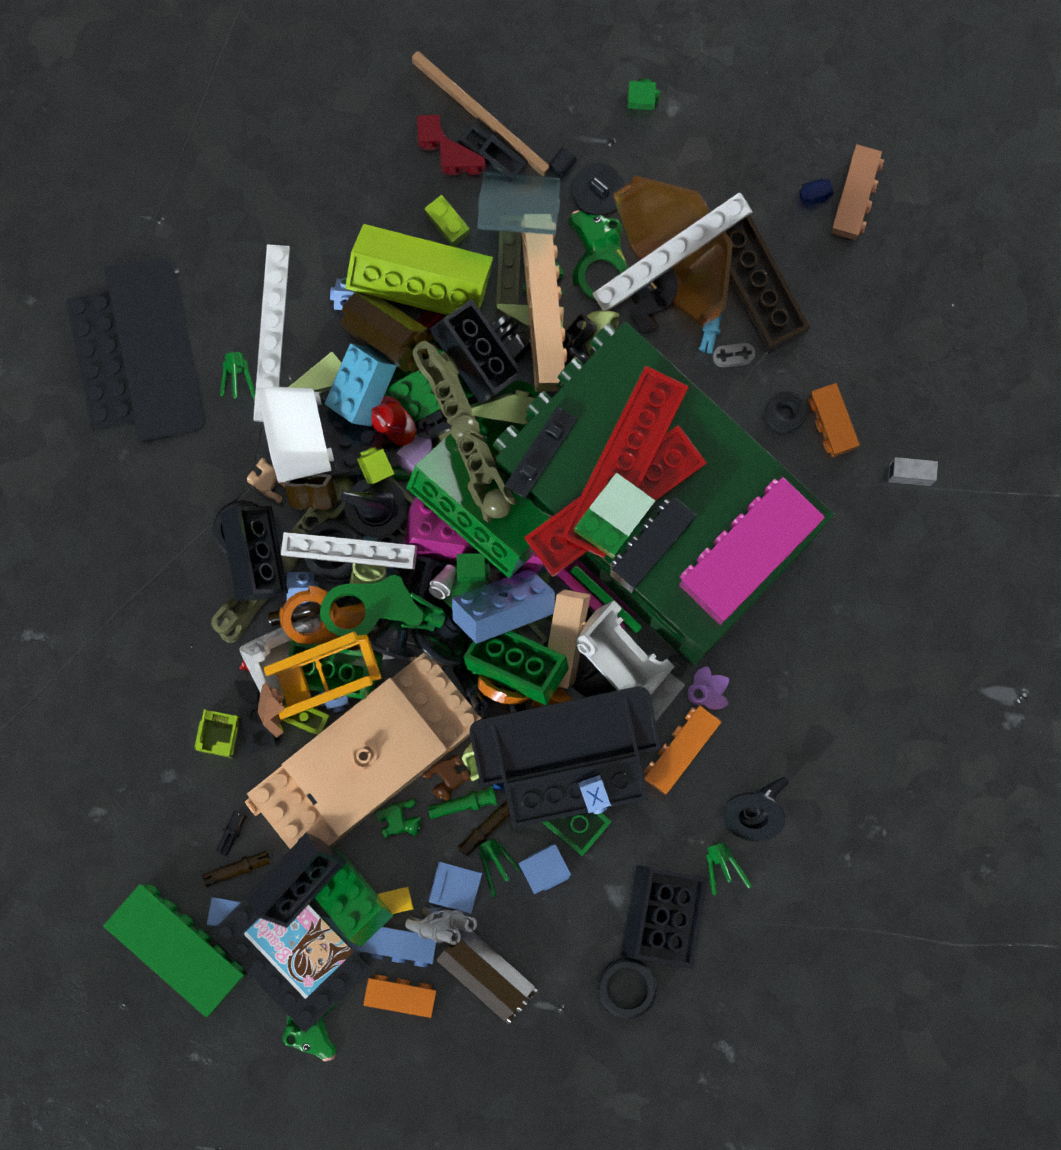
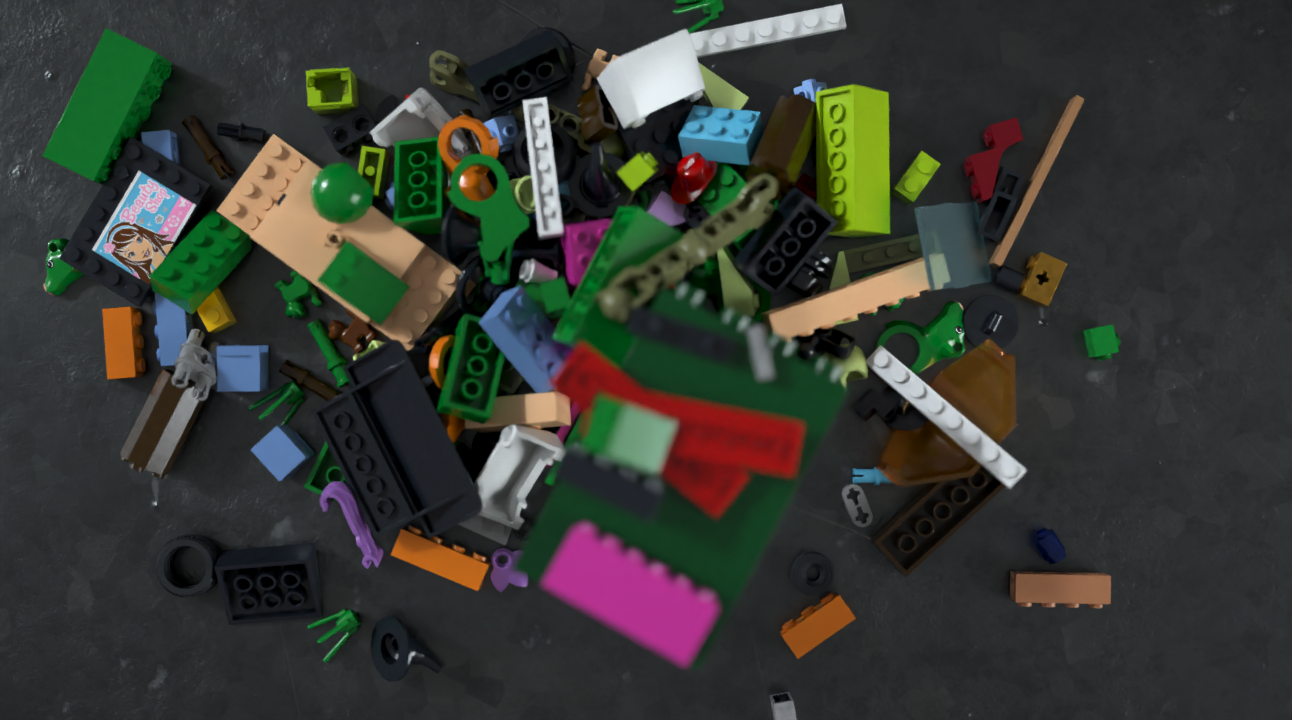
camera: 80 degrees right, 5 degrees up
black slope [246,833,347,928] -> none
nougat slope [258,683,285,737] -> none
light orange piece [263,631,381,720] -> none
light blue brick [578,775,611,814] -> none
none -> green cylinder [310,162,374,224]
none -> green slope [317,241,410,326]
none -> medium lavender piece [320,481,384,569]
none -> light grey axle [748,326,774,380]
none -> pearl gold brick [1017,252,1067,308]

